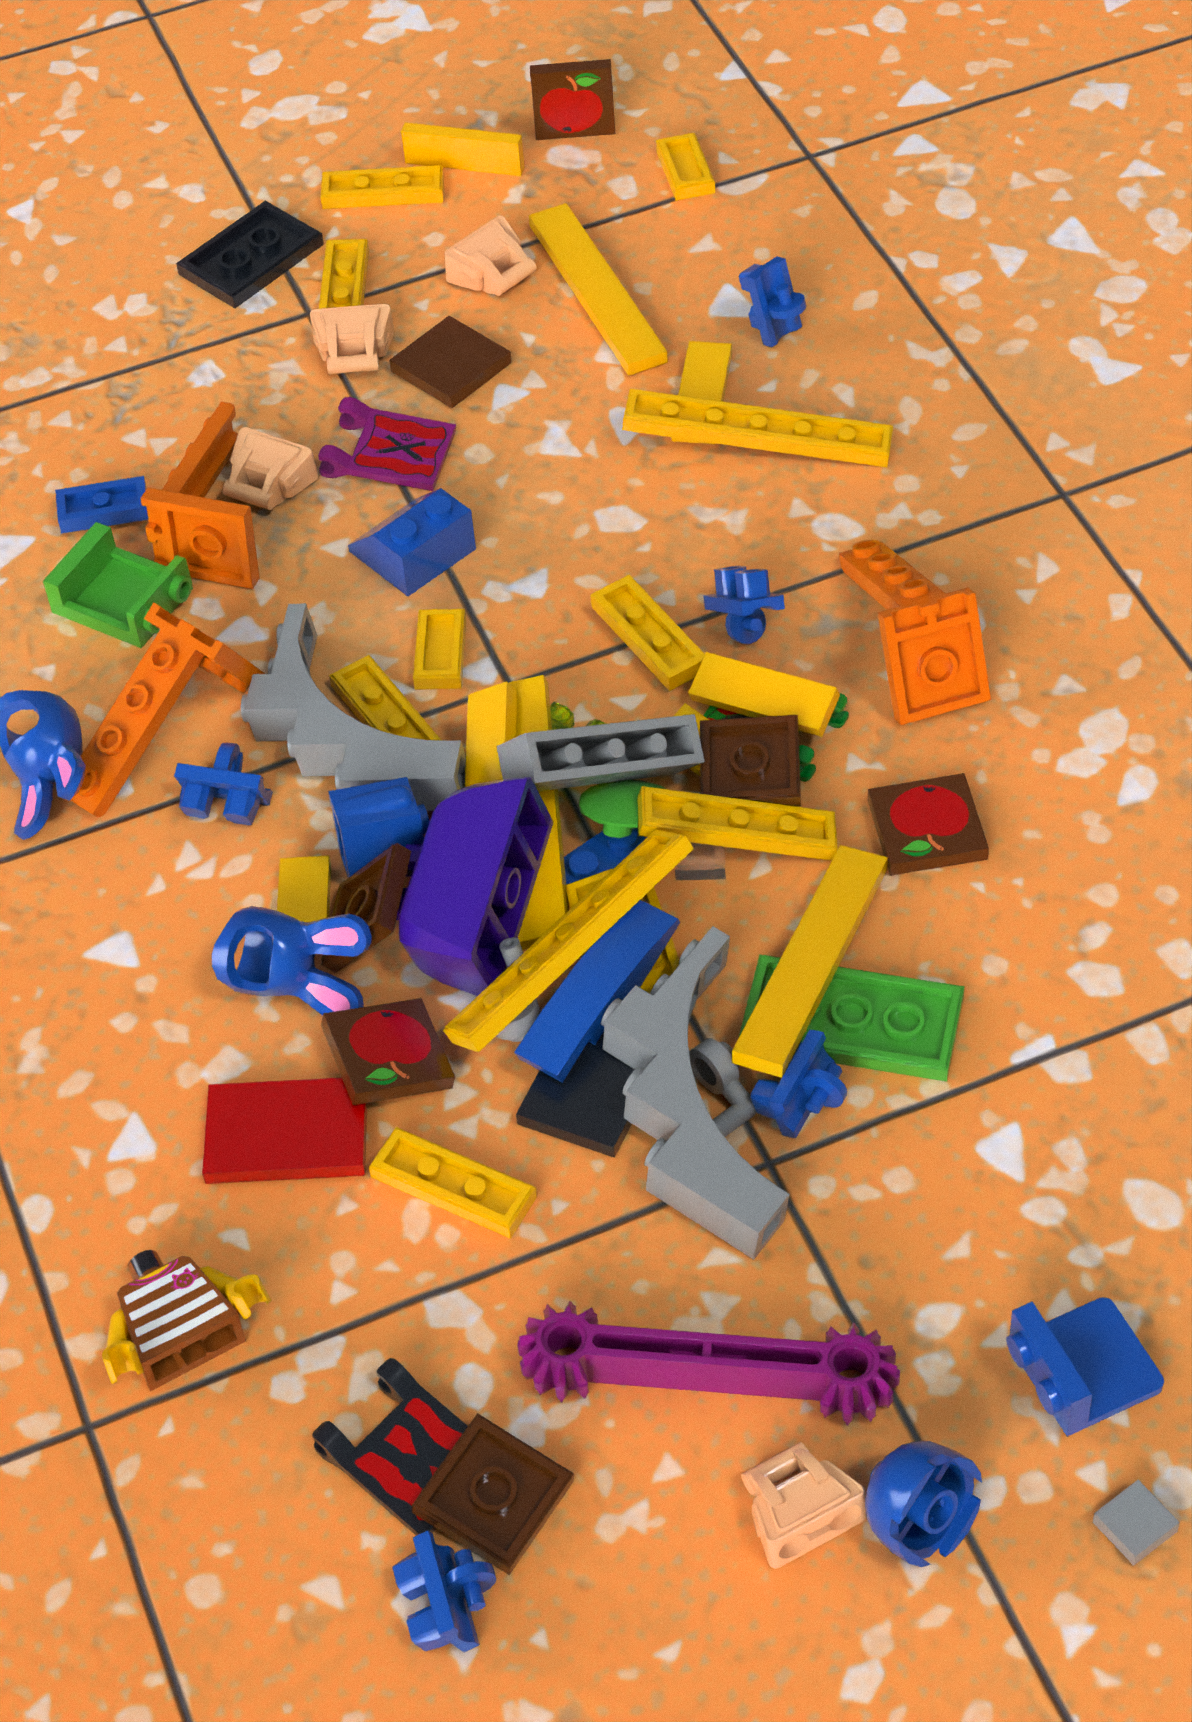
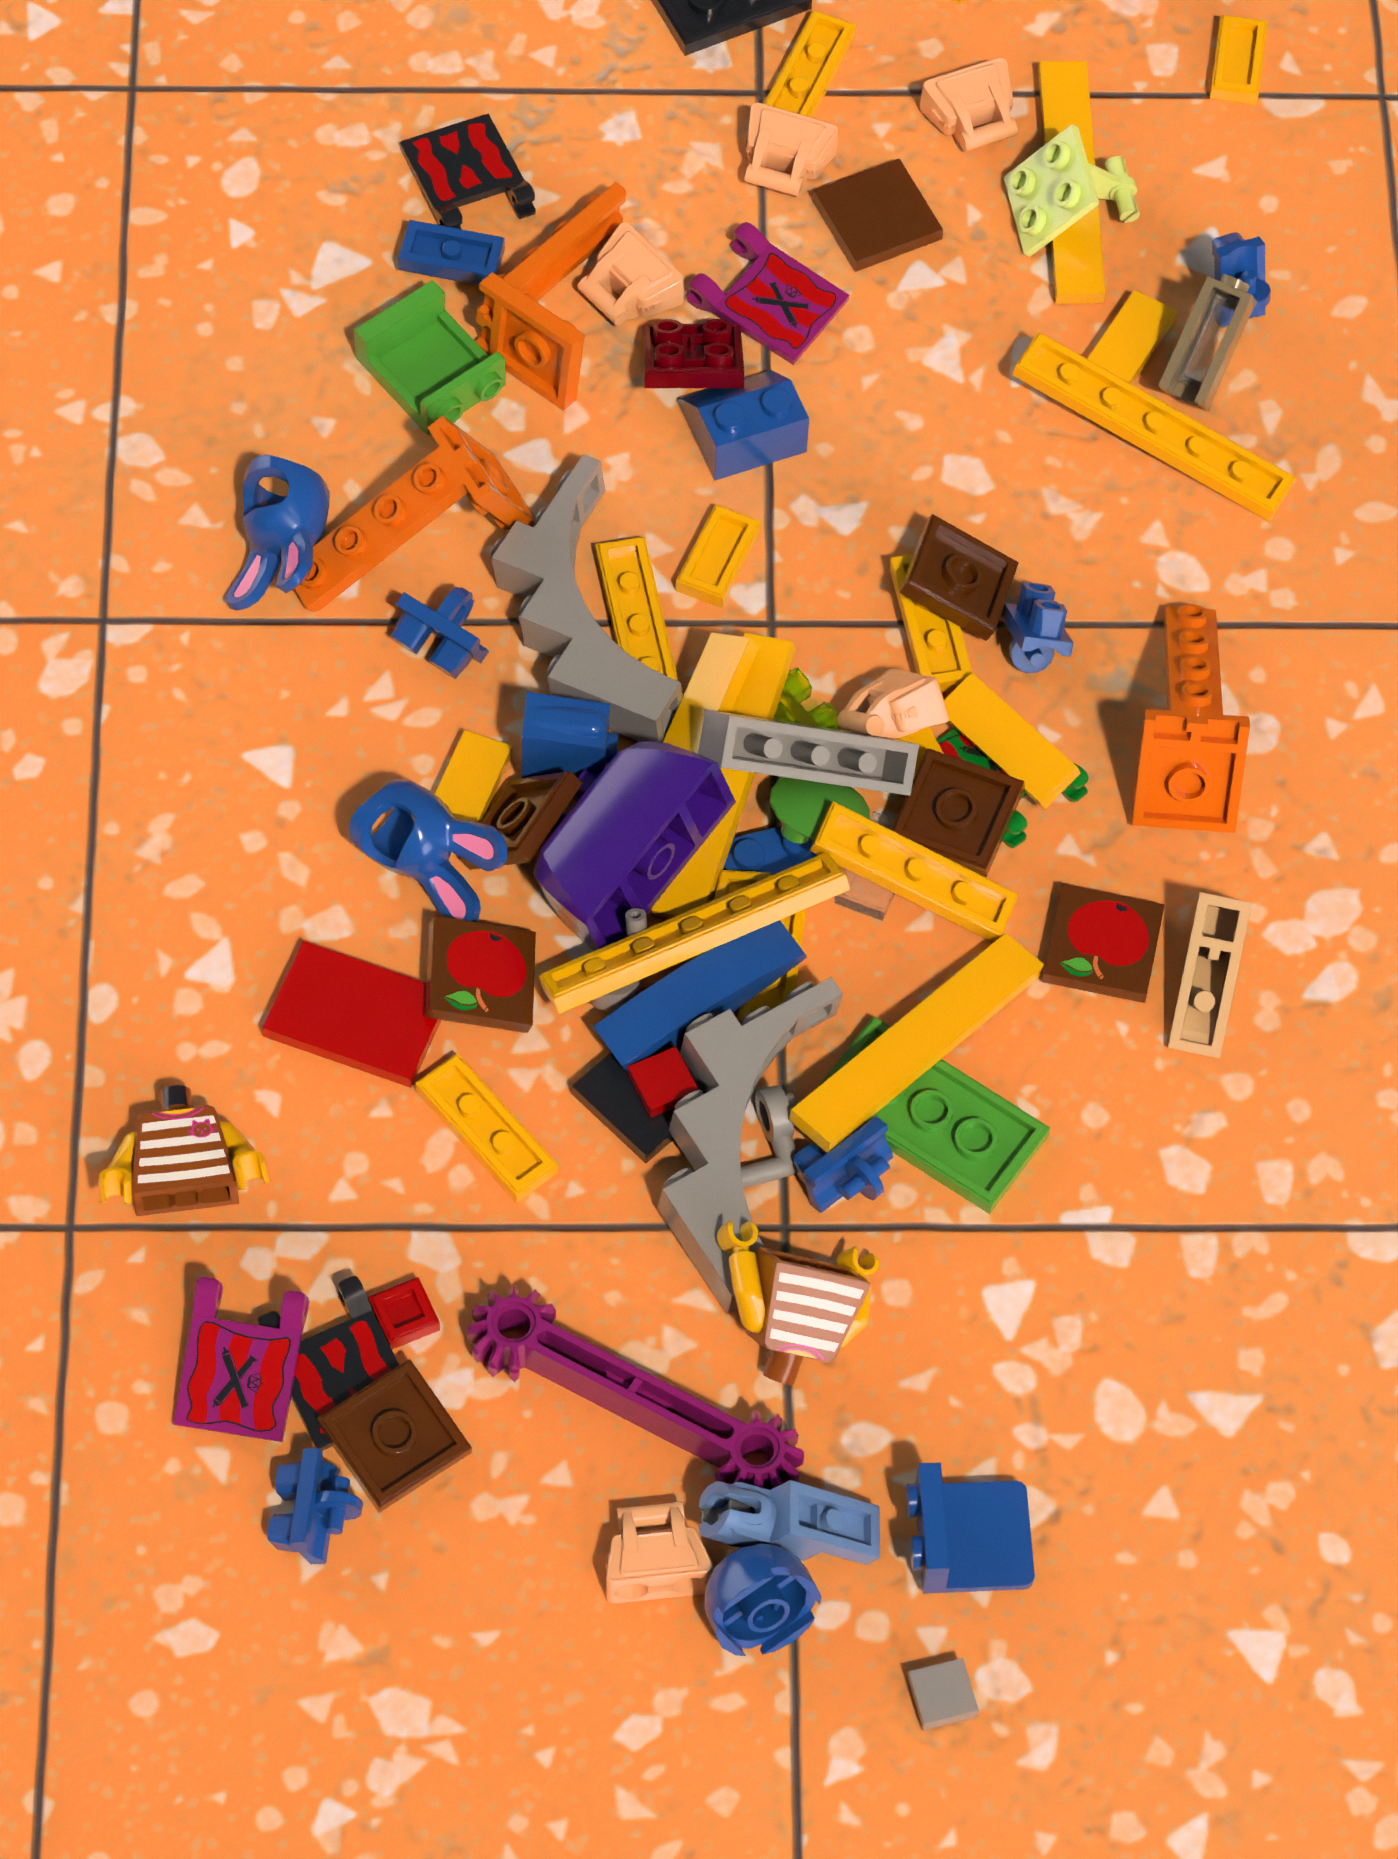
camera: 15 degrees right, 10 degrees up
none -> flag [173,1277,310,1443]
none -> red tile [368,1277,440,1350]
none -> flag [399,113,536,229]
none -> red tile [627,1047,699,1118]
none -> dark red tile [642,319,744,389]
none -> medium blue plate [698,1480,880,1565]
none -> torso [717,1220,879,1385]
none -> light nougat piece [837,669,950,739]
none -> reddish brown tile [899,514,1019,641]
none -> yellowish green plate [1003,124,1140,257]
none -> dark tan window [1158,274,1257,411]
none -> tan slope [1168,892,1252,1059]

